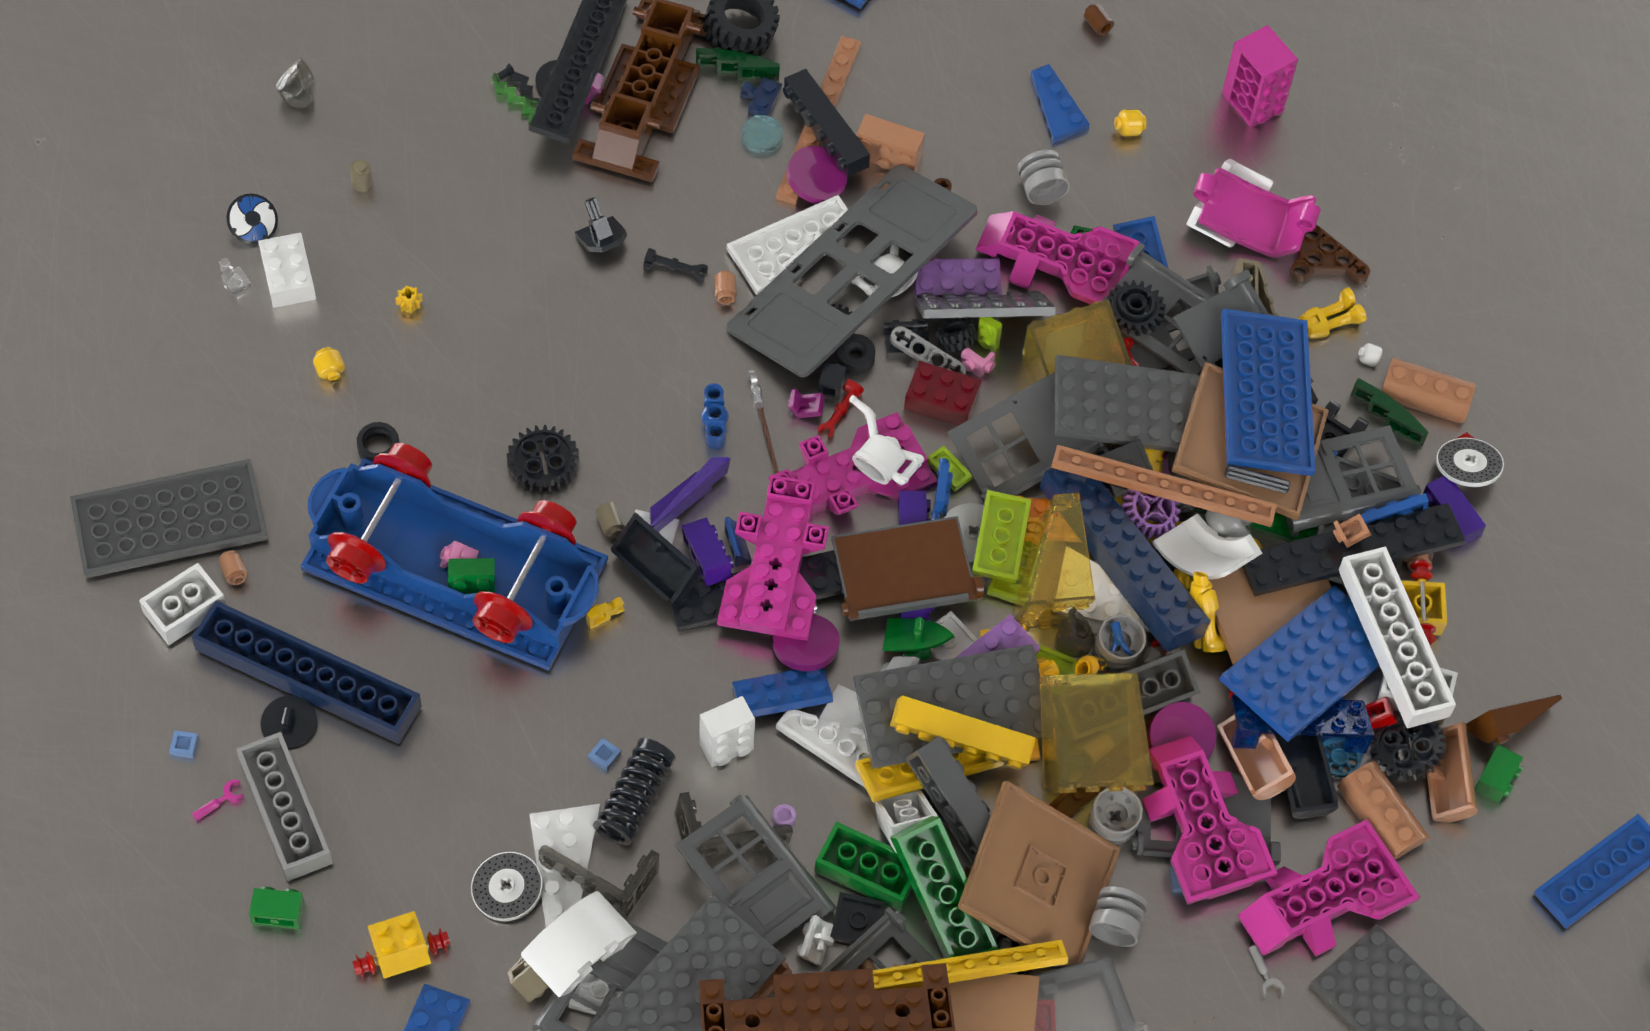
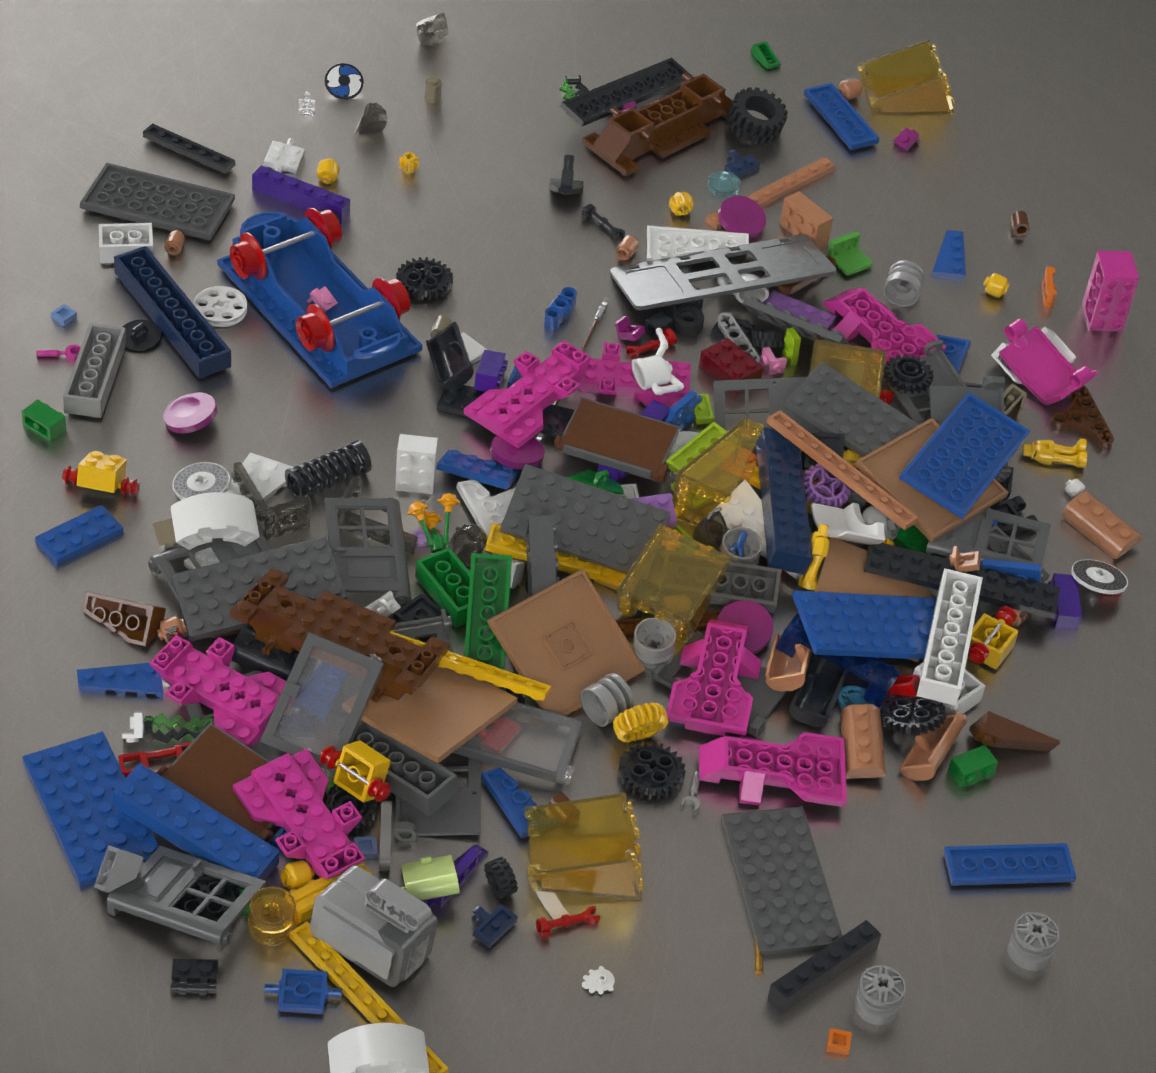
camera: 30 degrees right, 15 degrees down
white brick [258,232,316,308] -> none
green brick [448,558,495,594] -> none
yellow plate [586,597,625,629] -> none
medium blue tile [588,738,621,771] -> none
dark purple wedge [649,457,731,532] -> none
dark green slope [696,48,780,80] -> none
black brick [783,69,870,177] -> none
yellow brick [890,695,1036,770] -> none
axle [1224,465,1290,493] -> none
dark green slope [1351,378,1429,446] -> none
none -> black plate [143,123,236,174]
none -> piece [163,392,218,433]
none -> white wedge [193,286,248,327]
none -> dark purple brick [252,166,350,225]
none -> white plate [263,138,305,174]
none -> clear smoke helmet [354,102,387,135]
none -> plant [407,493,461,553]
none -> clear smoke helmet [449,524,487,569]
none -> yellow gear [613,702,668,742]
none -> black gear [618,742,686,800]
none -> yellow piece [669,191,694,216]
none -> bright green bracket [827,231,873,275]
none -> orange plate [1042,266,1057,308]

